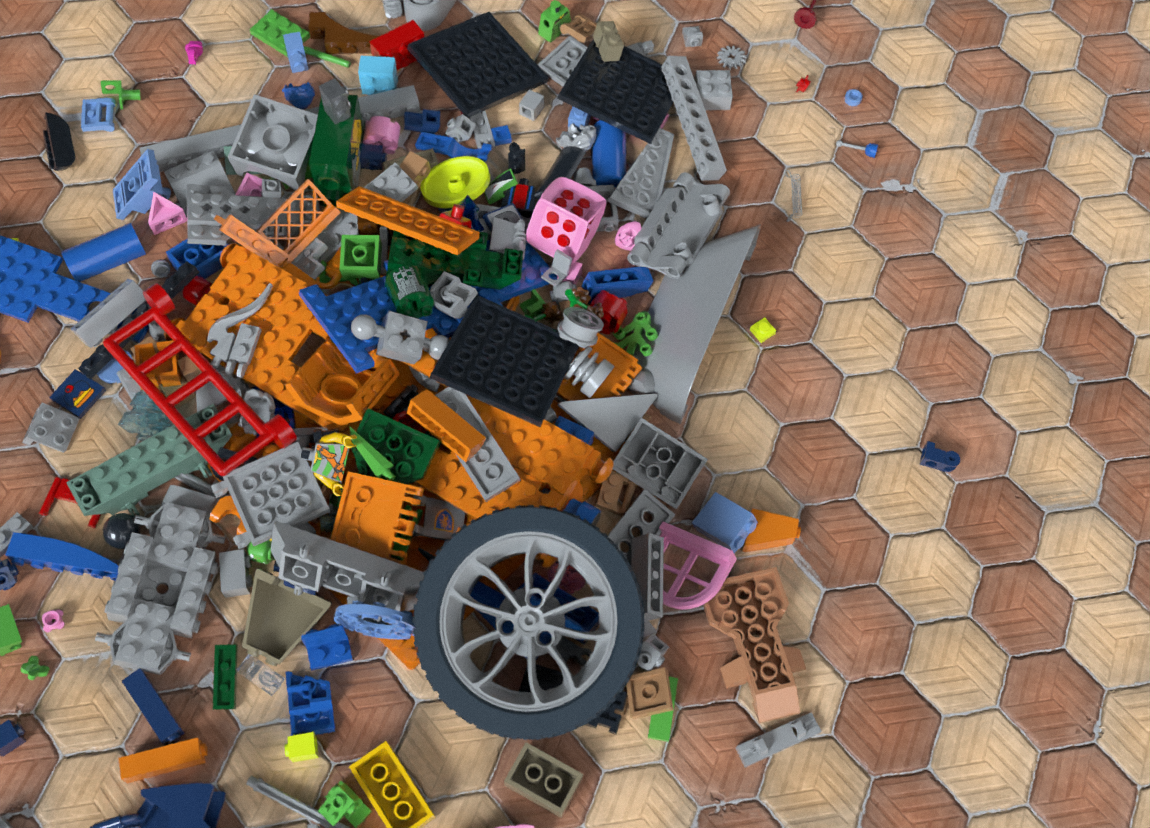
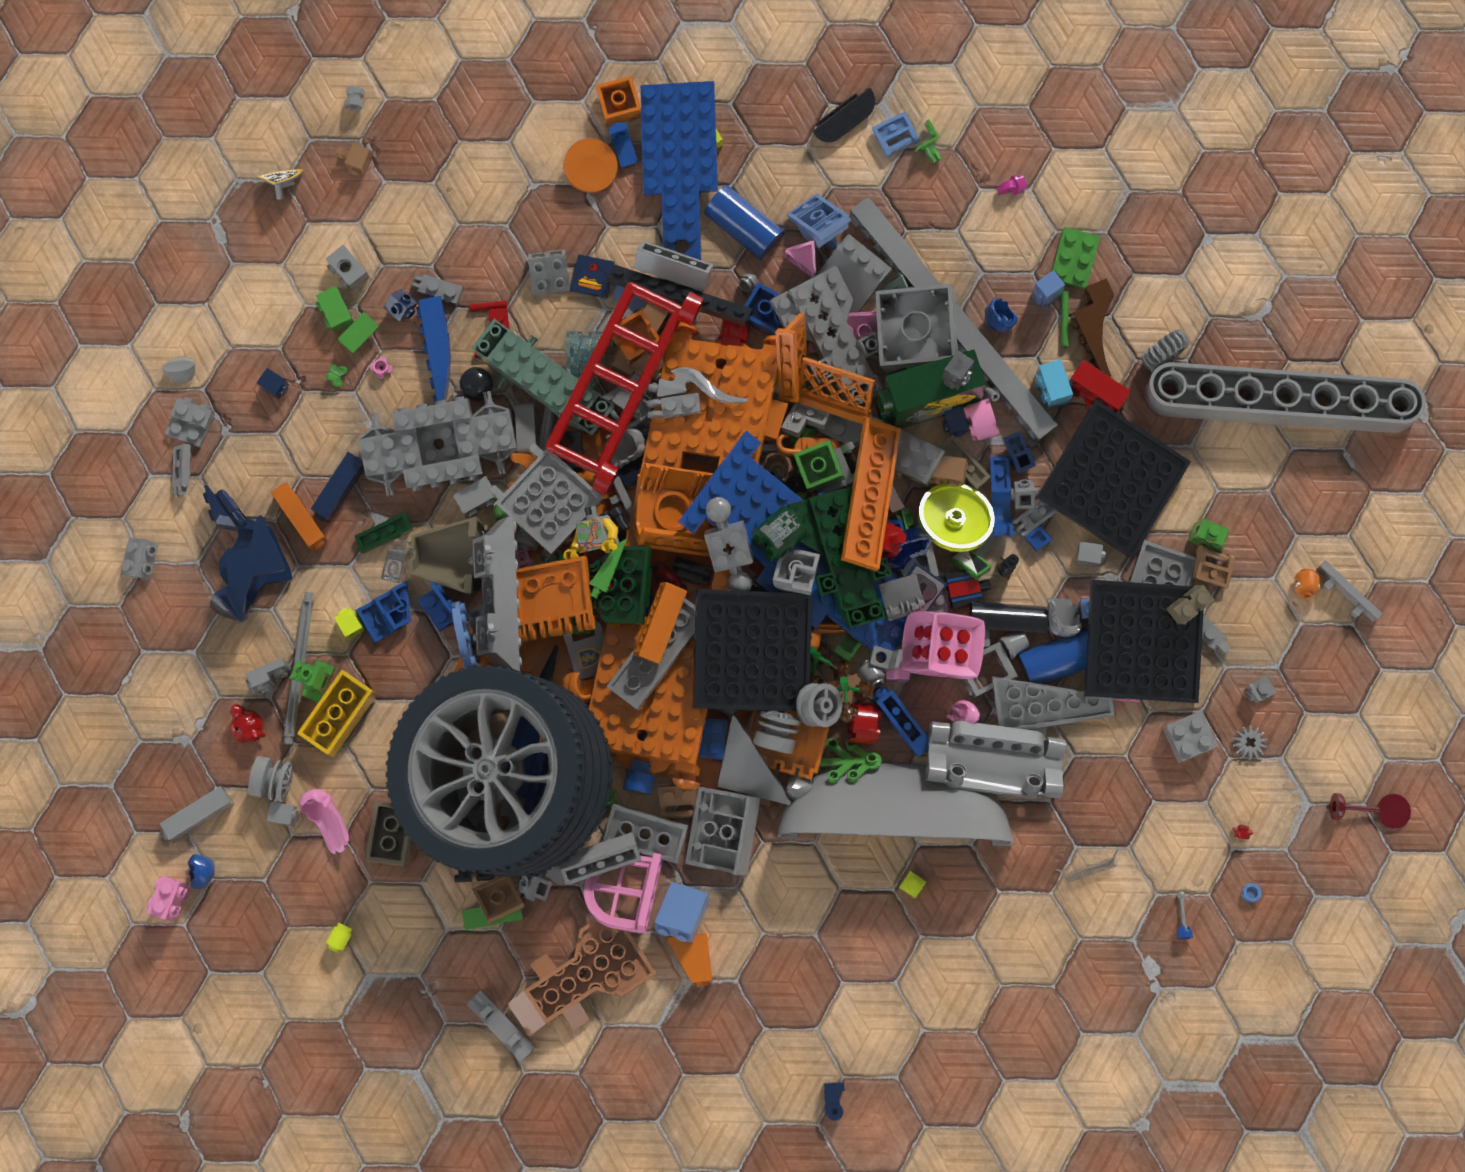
camera: 75 degrees right, 15 degrees up
light grey brick [661,56,727,180] -> none

